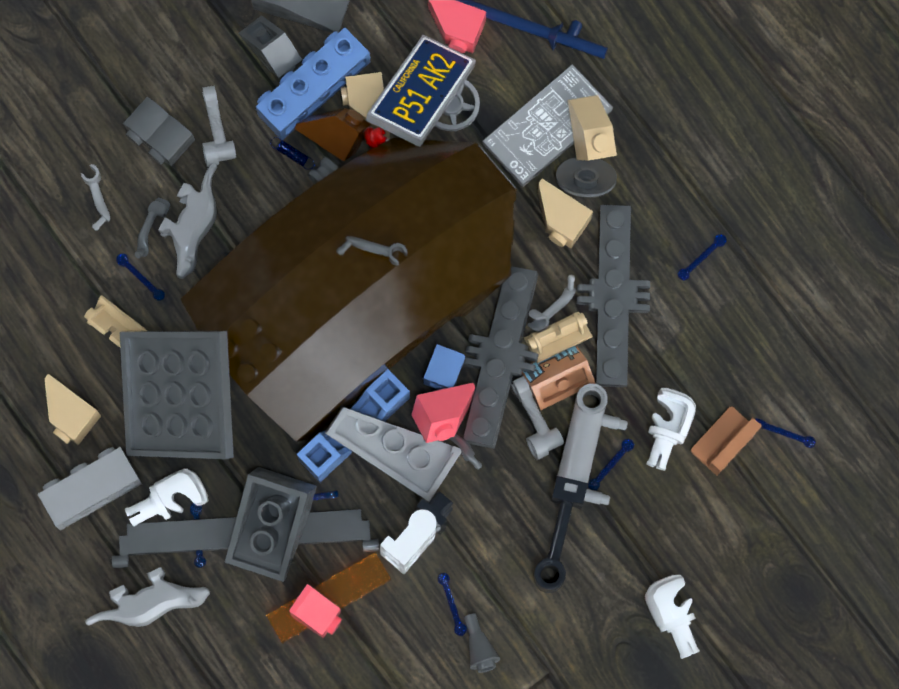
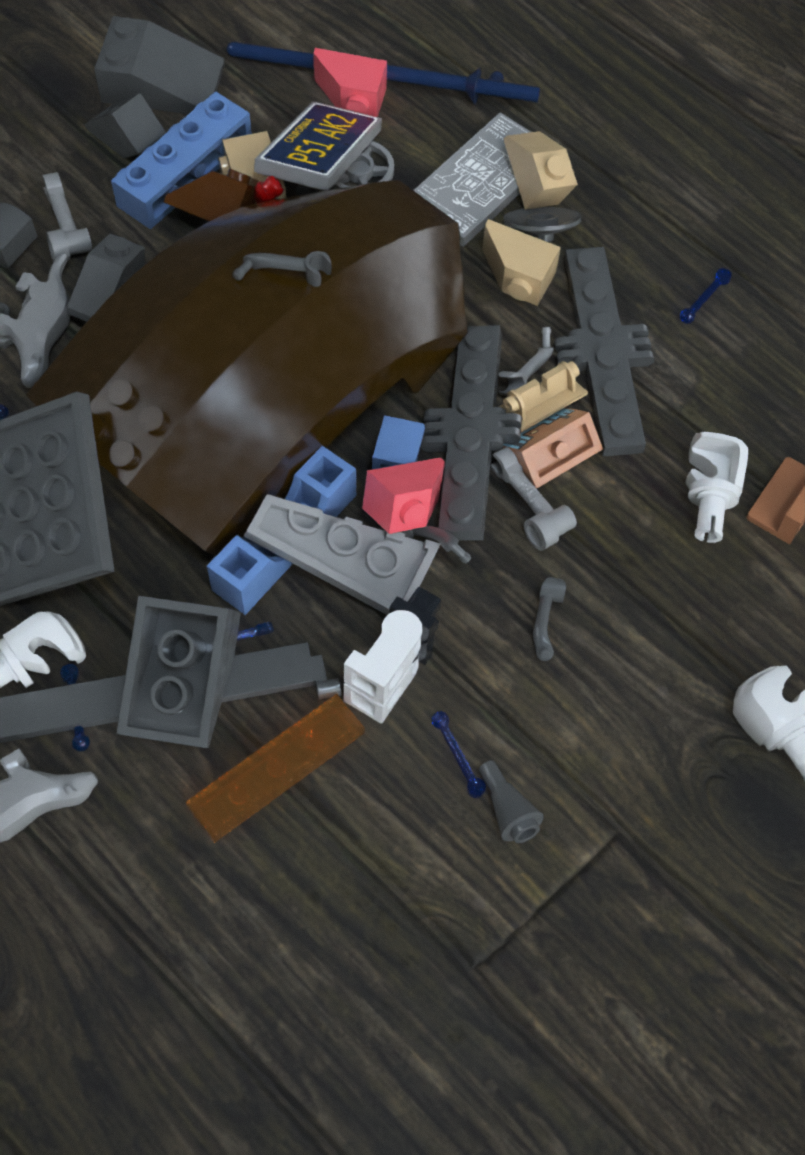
camera: 10 degrees left, 15 degrees down
clear blue piece [270,137,315,169] -> none
coral slope [289,584,342,638] -> none
light grey piece [533,383,628,593] -> none
clear blue hinge [588,439,634,491] -> none
none -> dark grey slope [67,234,145,321]
none -> dark grey piece [533,577,566,661]

